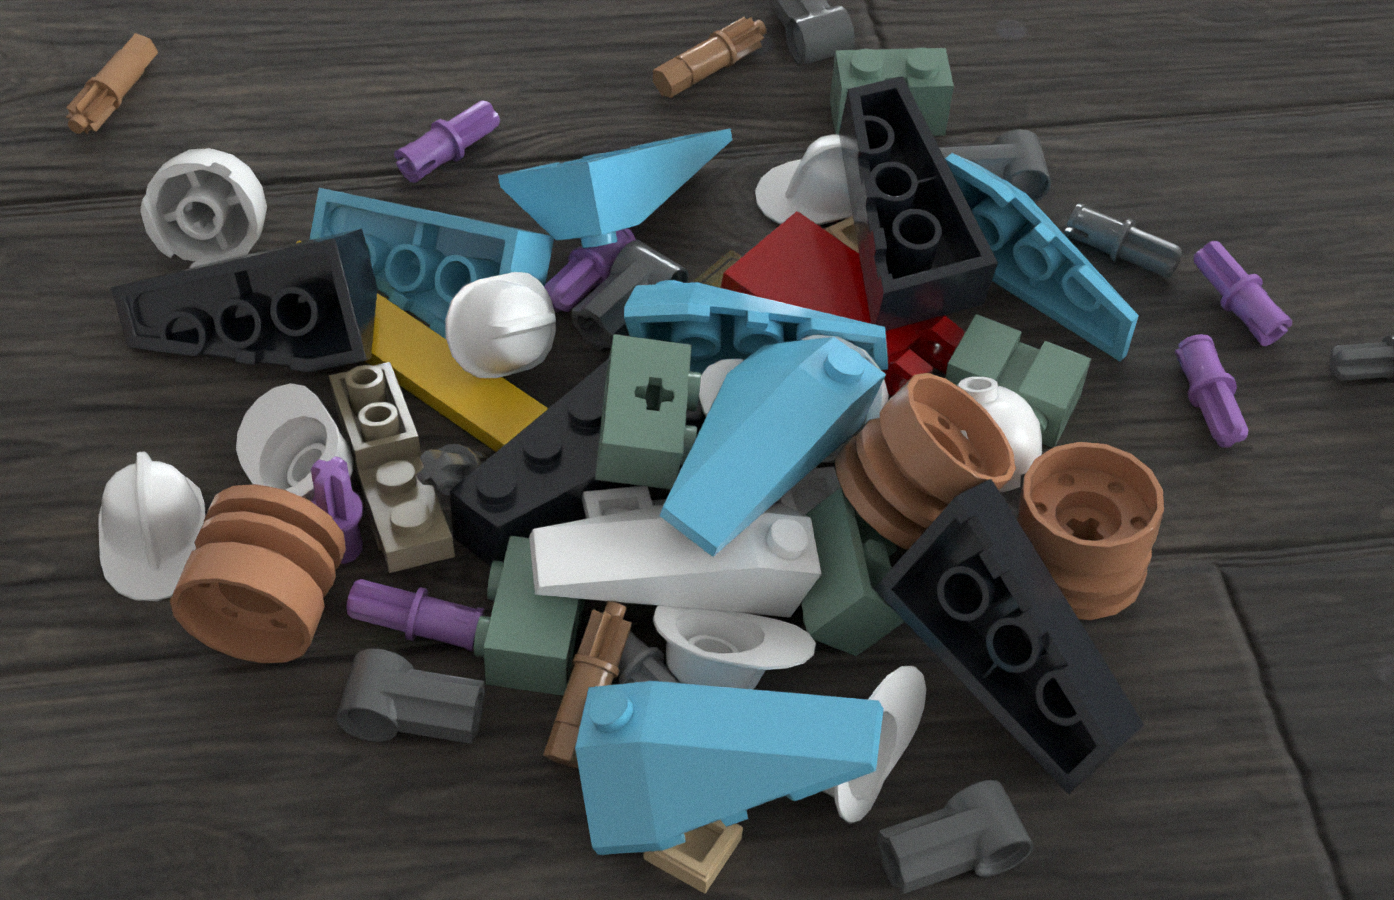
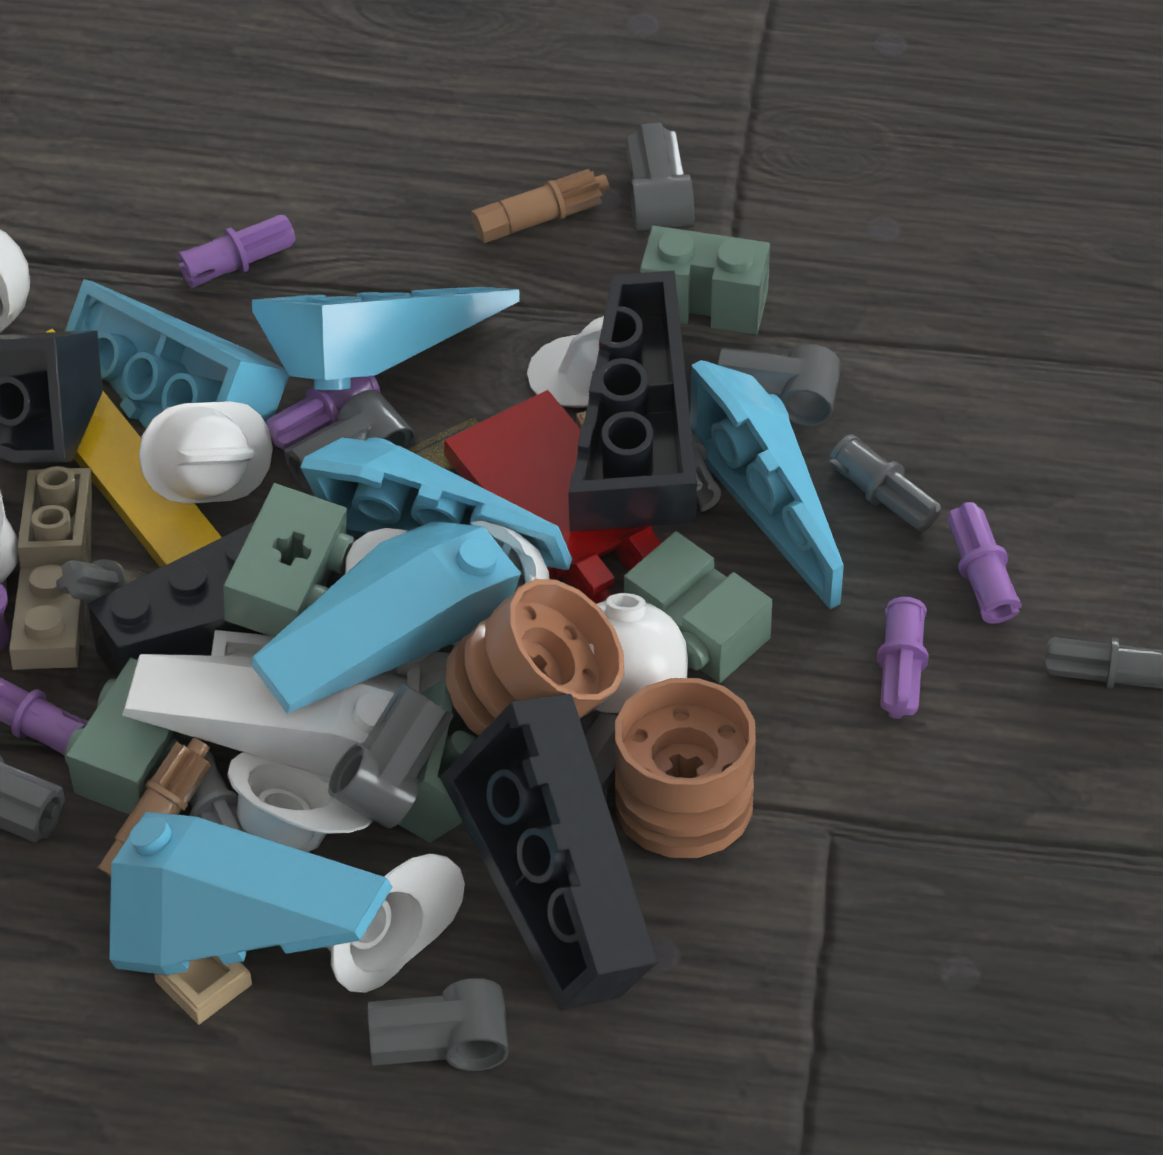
camera: 20 degrees right, 0 degrees up
none -> dark grey piece [328,682,454,829]

